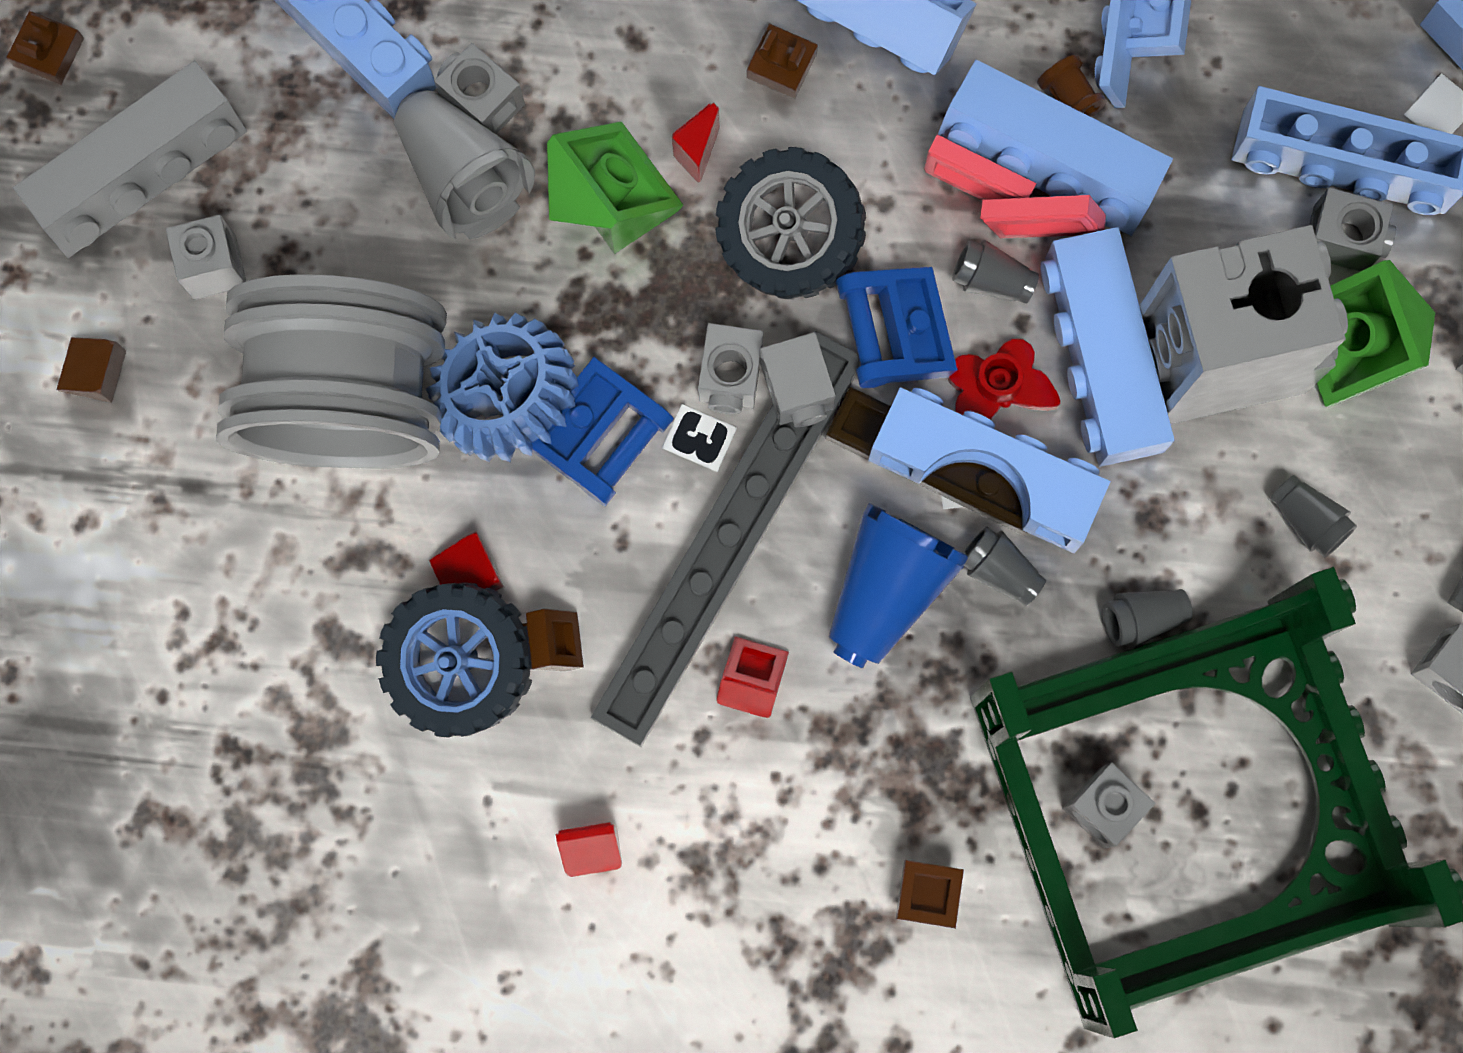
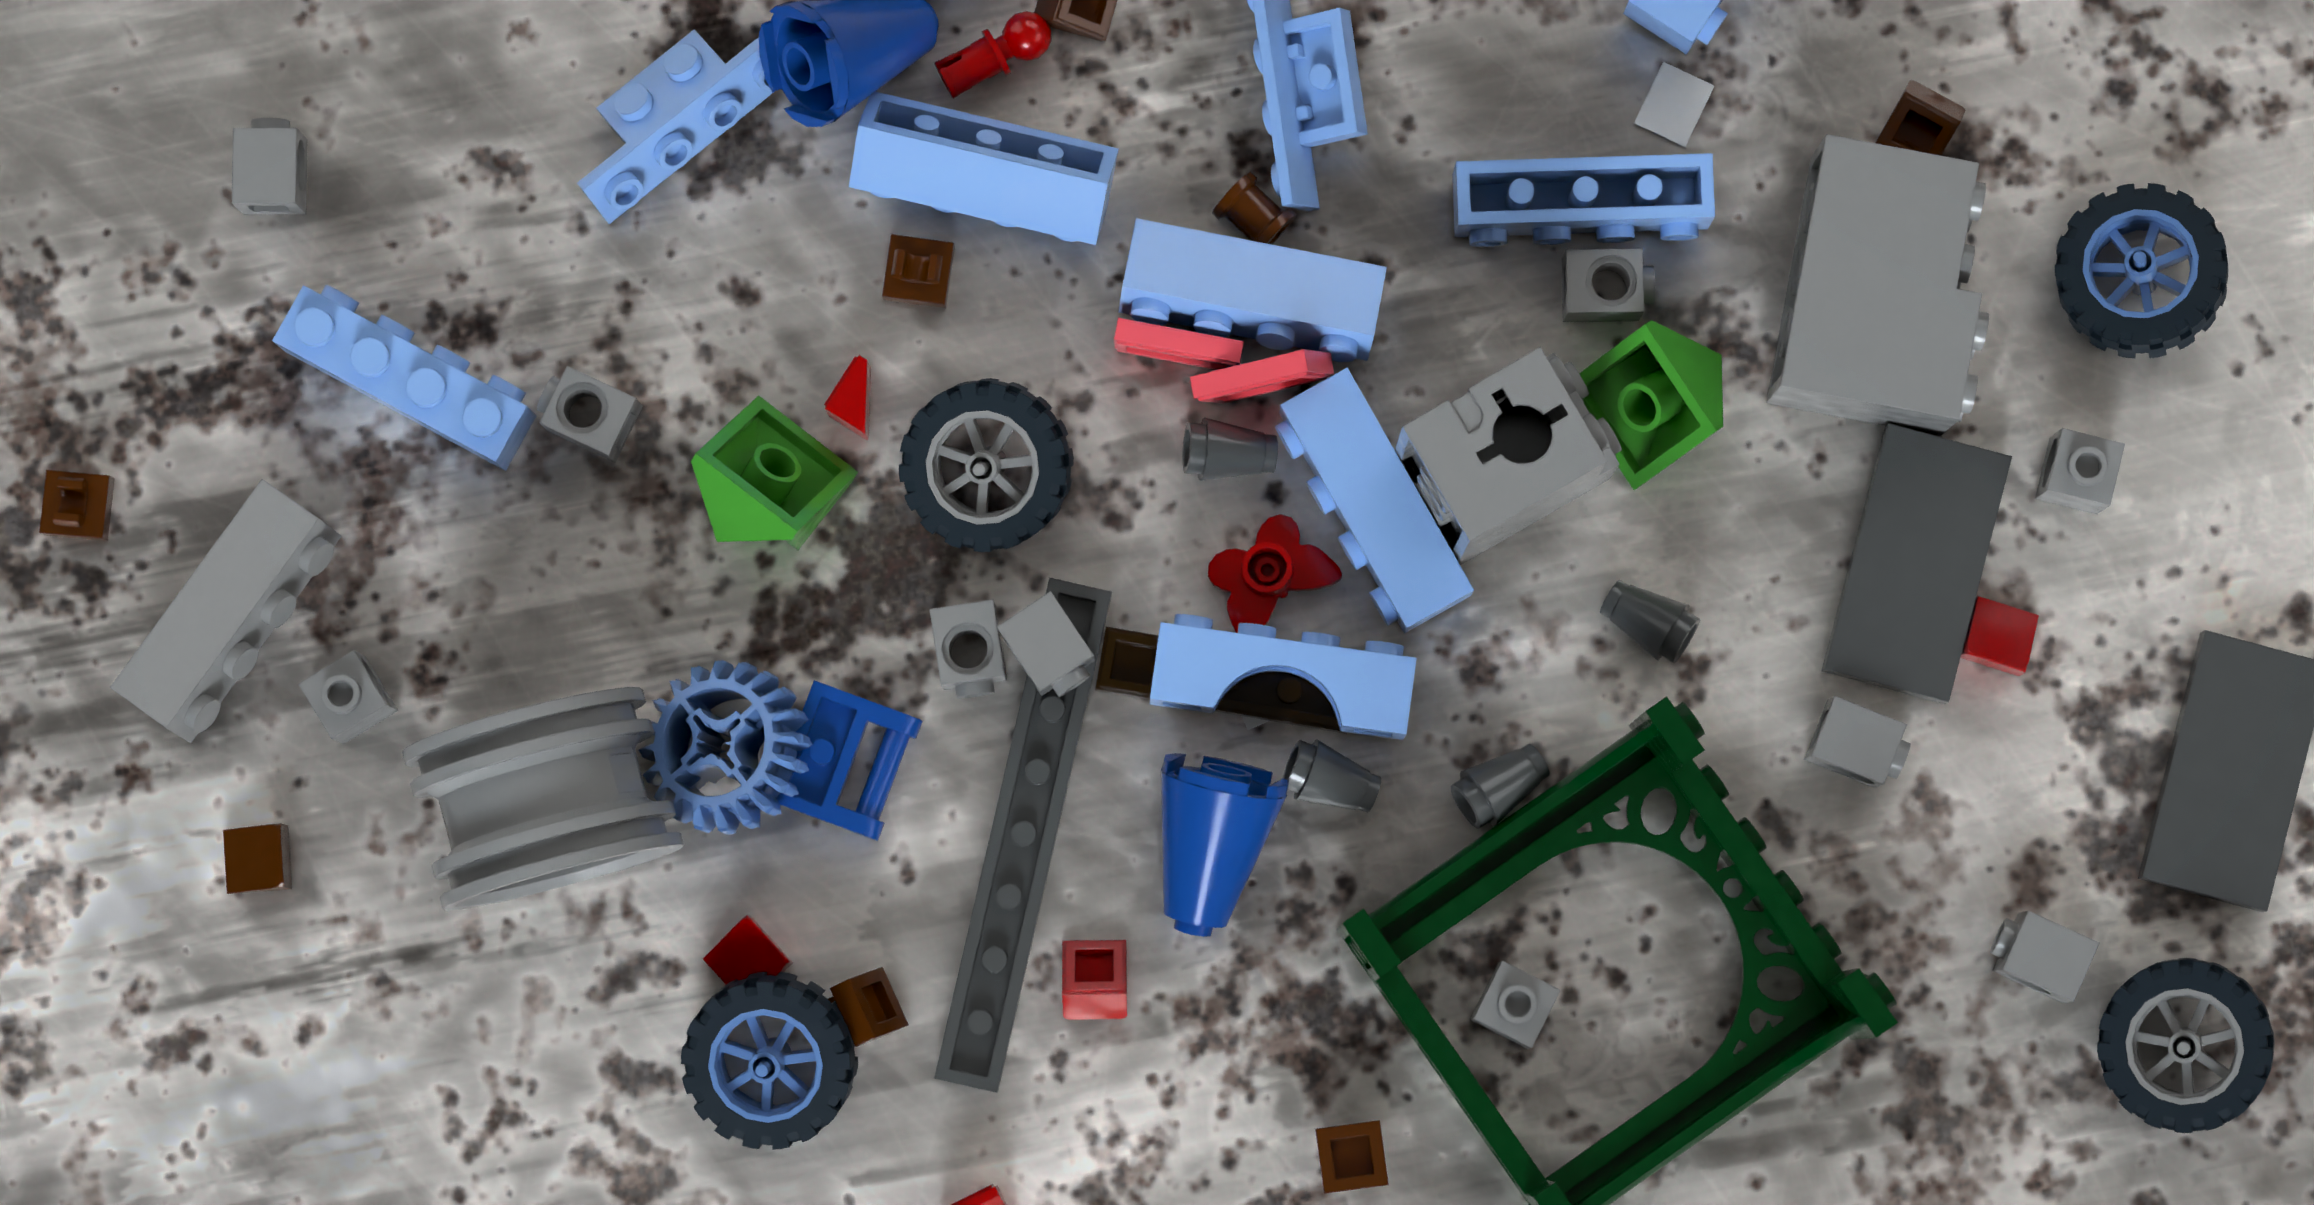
camera: 15 degrees left, 5 degrees up
light grey cone [394,90,535,239] -> none
sticker [662,404,737,472] -> none
blue plate [836,267,957,388] -> none

